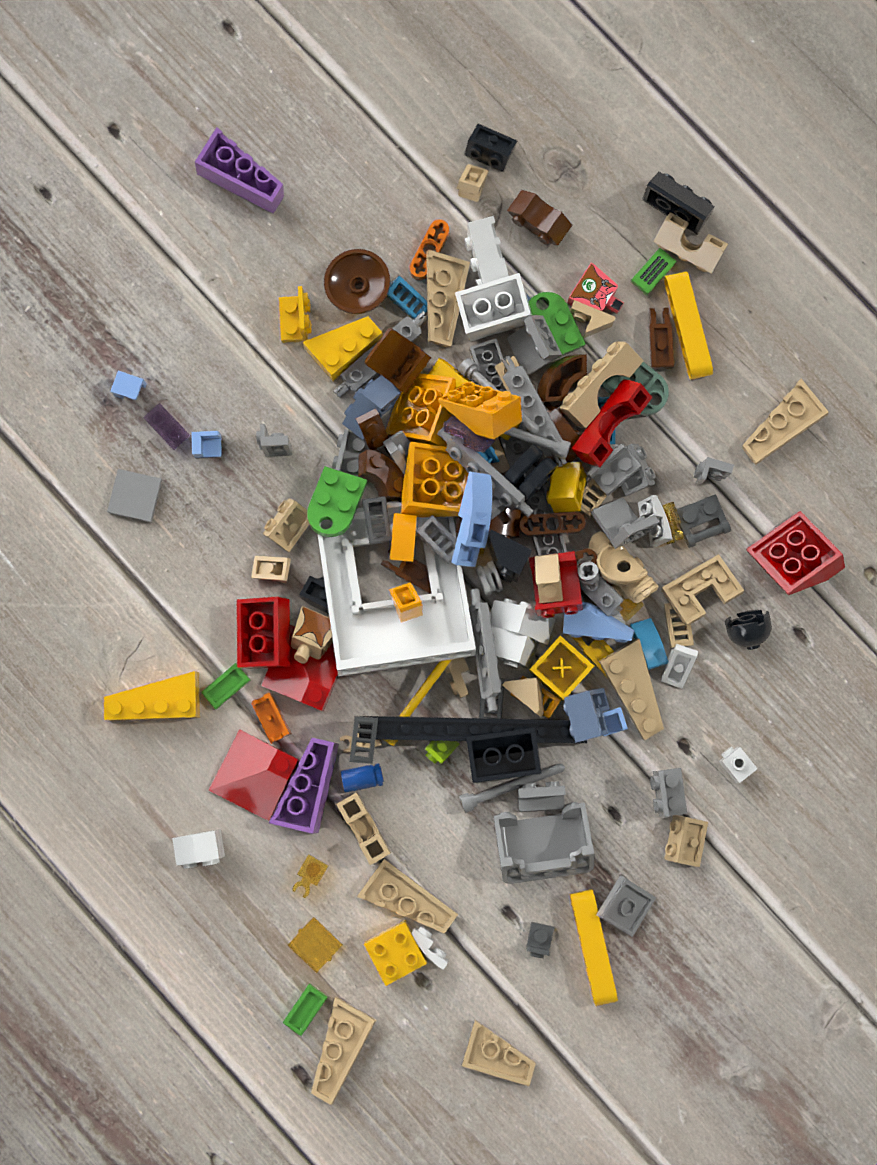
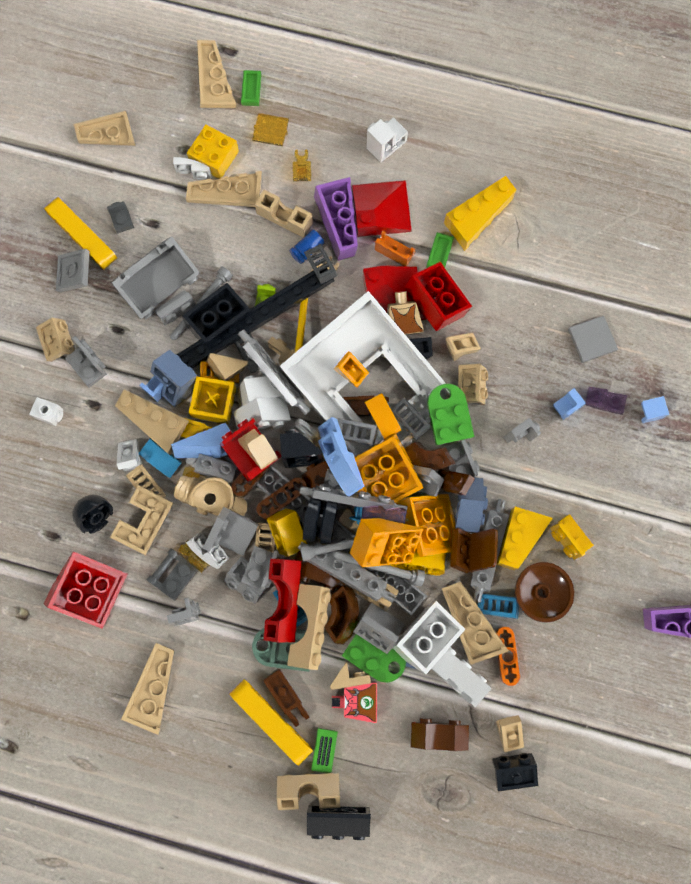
camera: 145 degrees right, 5 degrees down
light grey bush [578,562,600,585] -> none

